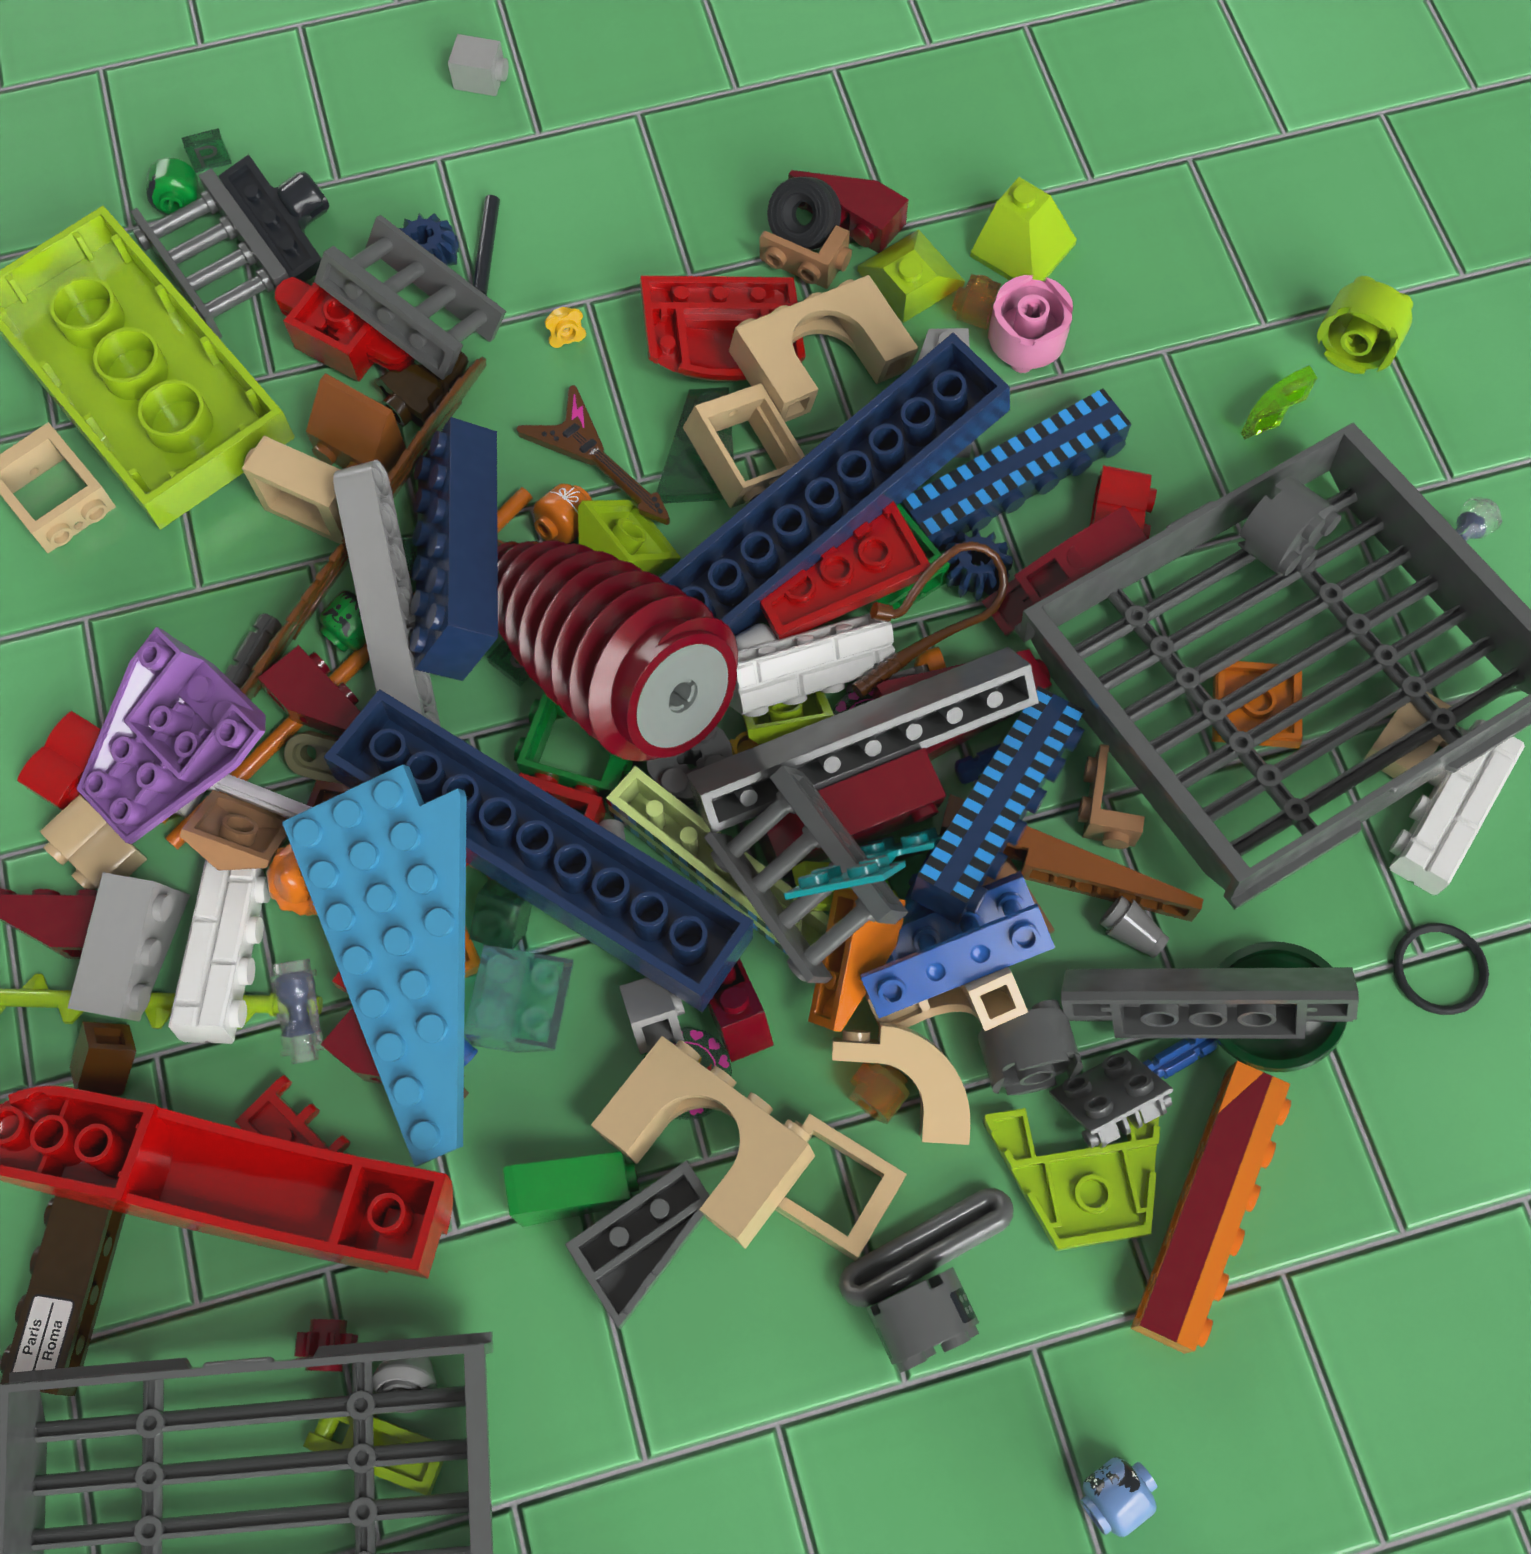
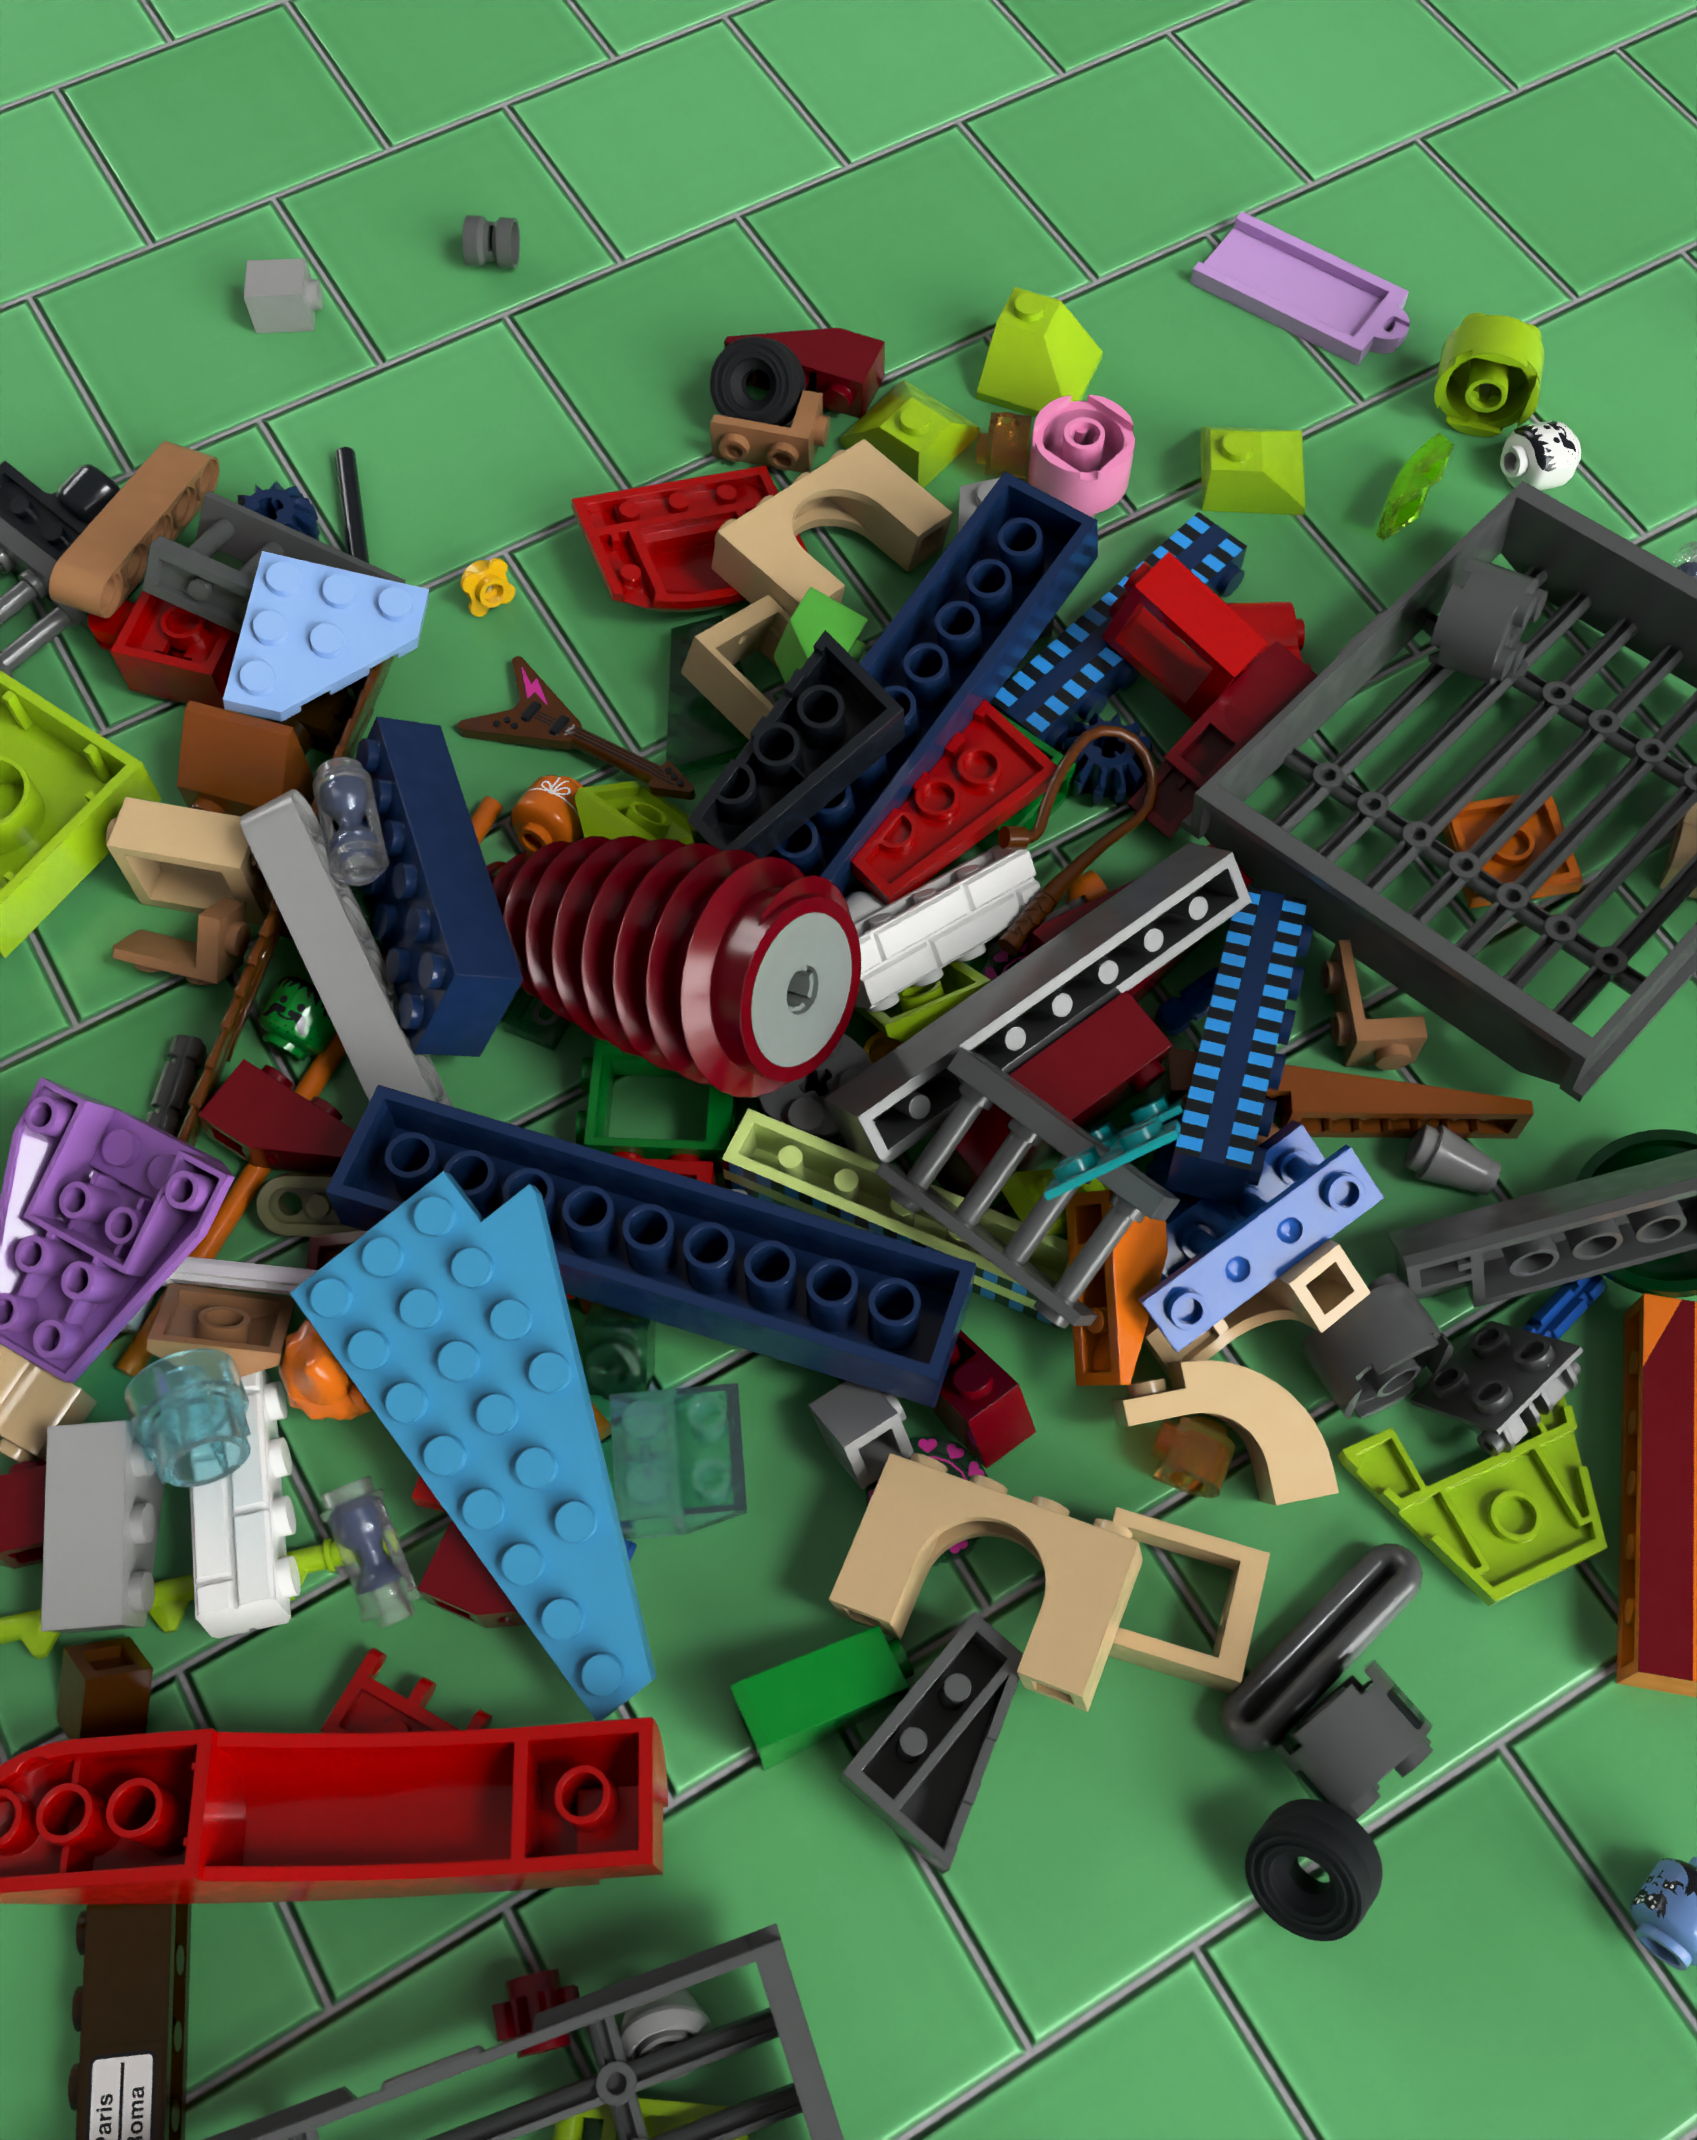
camera: 15 degrees left, 5 degrees down
none -> medium nougat beam [49,441,220,619]
none -> medium nougat bracket [112,897,251,985]
none -> clear light blue piece [124,1349,251,1487]
none -> light blue plate [223,551,429,722]
none -> clear piece [313,757,389,886]
none -> dark grey wheel [462,215,520,269]
none -> black wedge [687,630,905,858]
none -> bright green slope [773,587,868,684]
none -> red window [1101,552,1269,723]
none -> lavender piece [1190,211,1410,366]
none -> lime slope [1200,426,1305,515]
none -> black tyre [1245,1799,1383,1941]
none -> white head [1500,420,1581,491]

